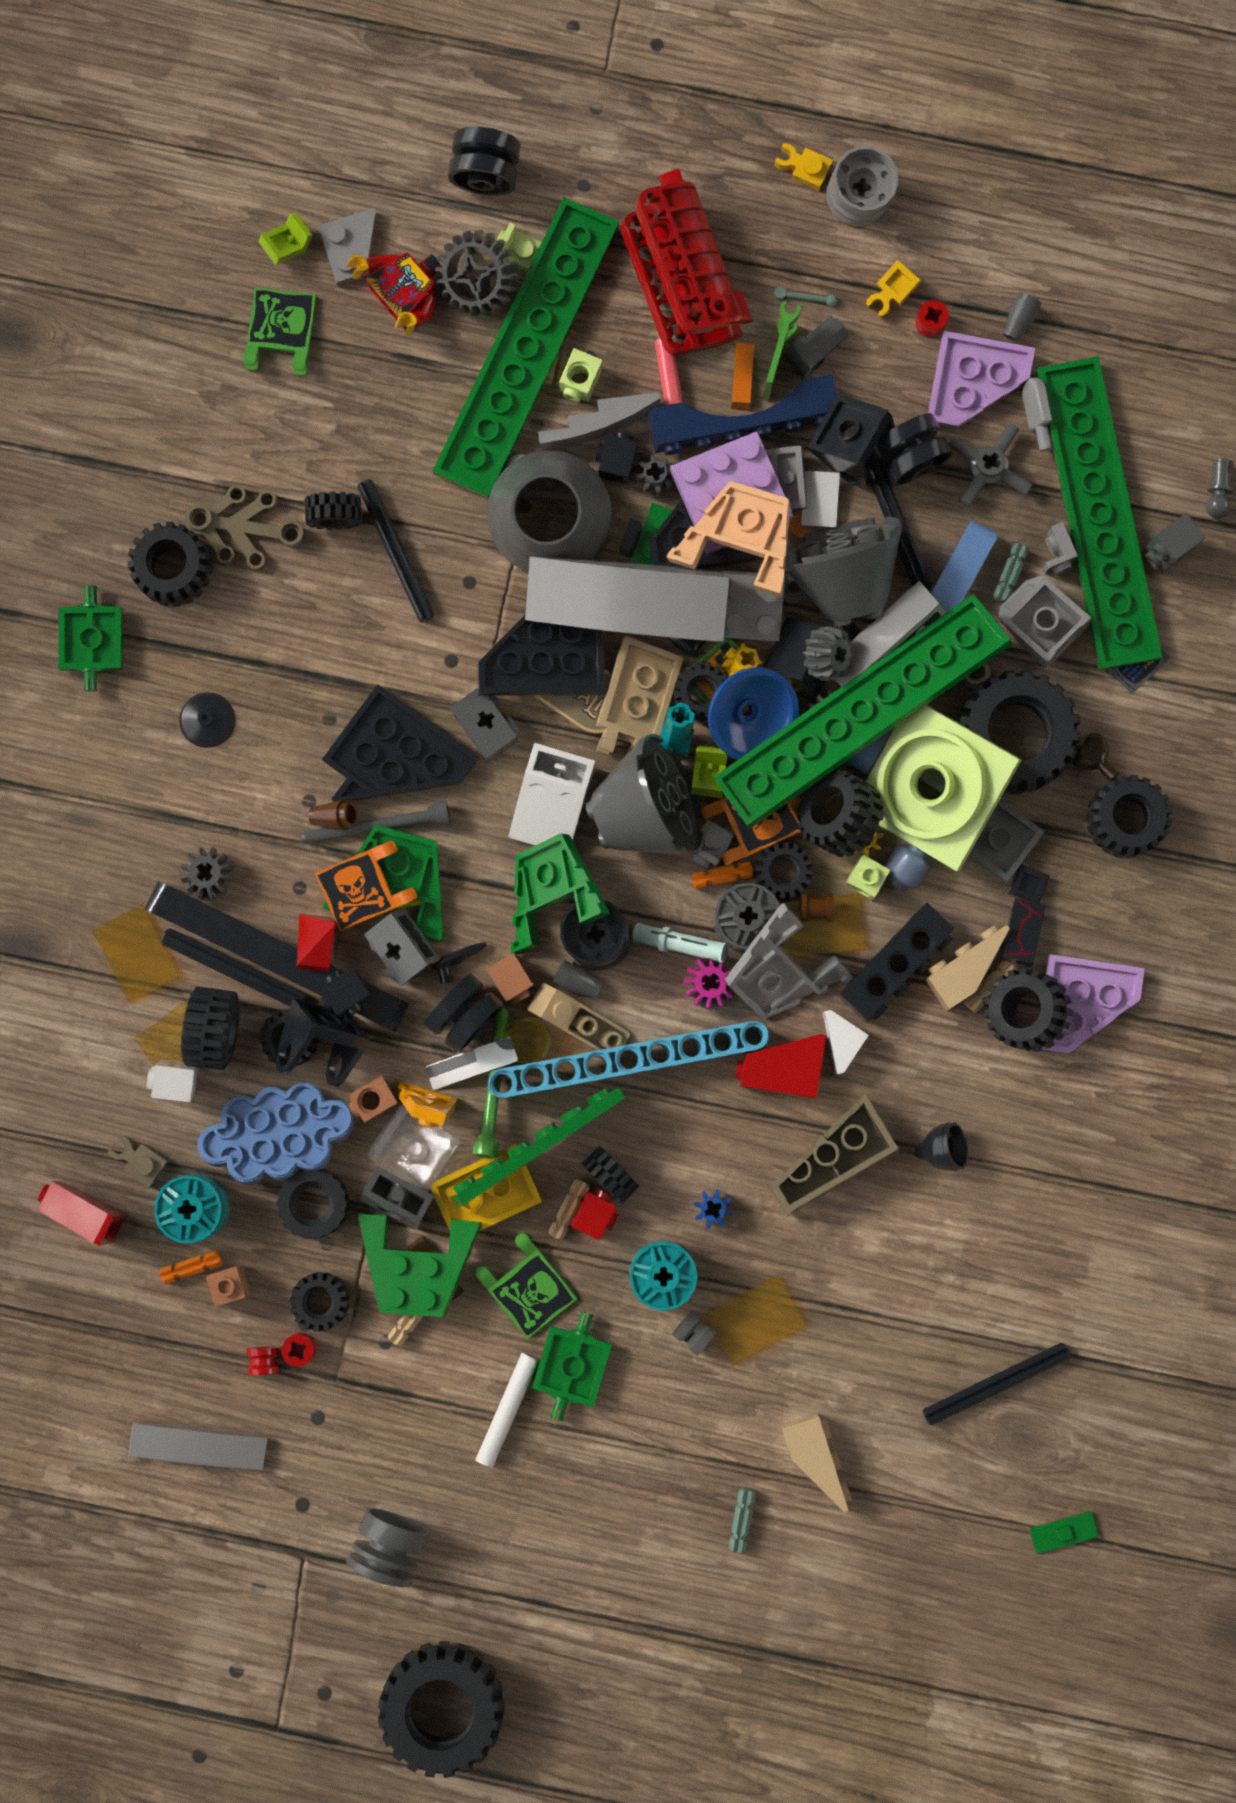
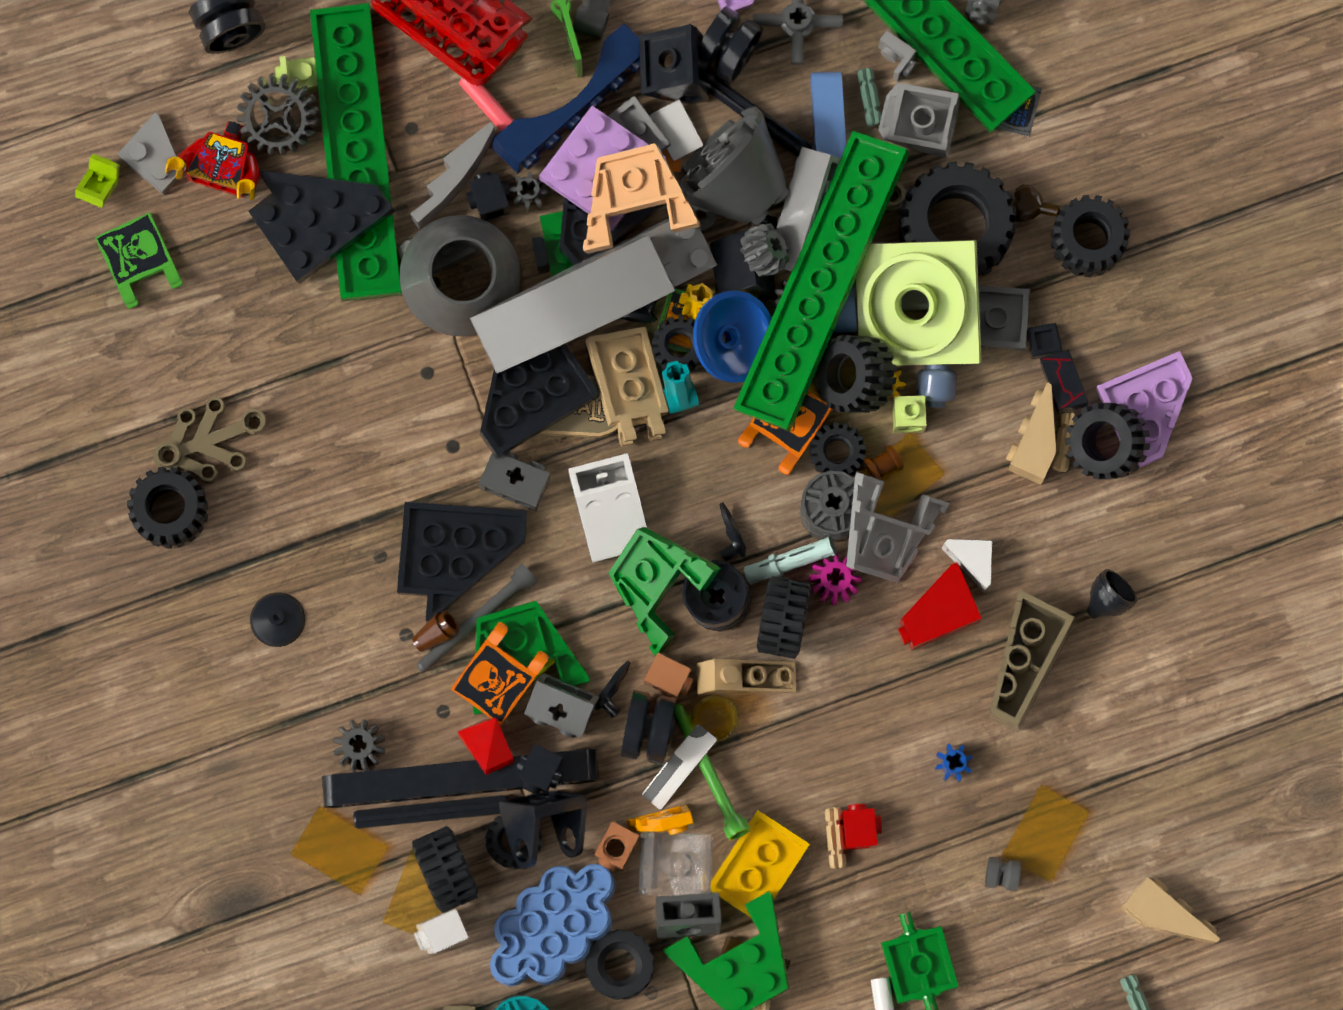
camera: 35 degrees left, 5 degrees down
green plate [58,585,124,692] -> none
black tyre [305,491,362,530] -> none
black axle [357,479,434,623] -> none
green plate [450,1087,625,1208] -> none
flag [475,1232,577,1339] -> none
medium azure beam [488,1021,769,1099] -> none
dark grey cone [553,960,602,999] -> none
yellowish green brick [559,348,603,402] -> none
black tyre [582,1145,640,1204] -> none
dark grey cone [586,734,704,856] -> none
teal wheel [629,1239,698,1311] -> none
lime bracket [691,746,727,798] -> none
light grey bracket [691,819,734,869] -> none
orange axle [692,861,754,890] -> none
orange piece [731,342,755,410] -> none
black brick [837,903,955,1022] -> none
black axle [922,1343,1071,1425] -> none
none -> black wing [248,171,396,284]
none -> black bar [719,502,746,561]
none -> black tyre [756,576,811,659]

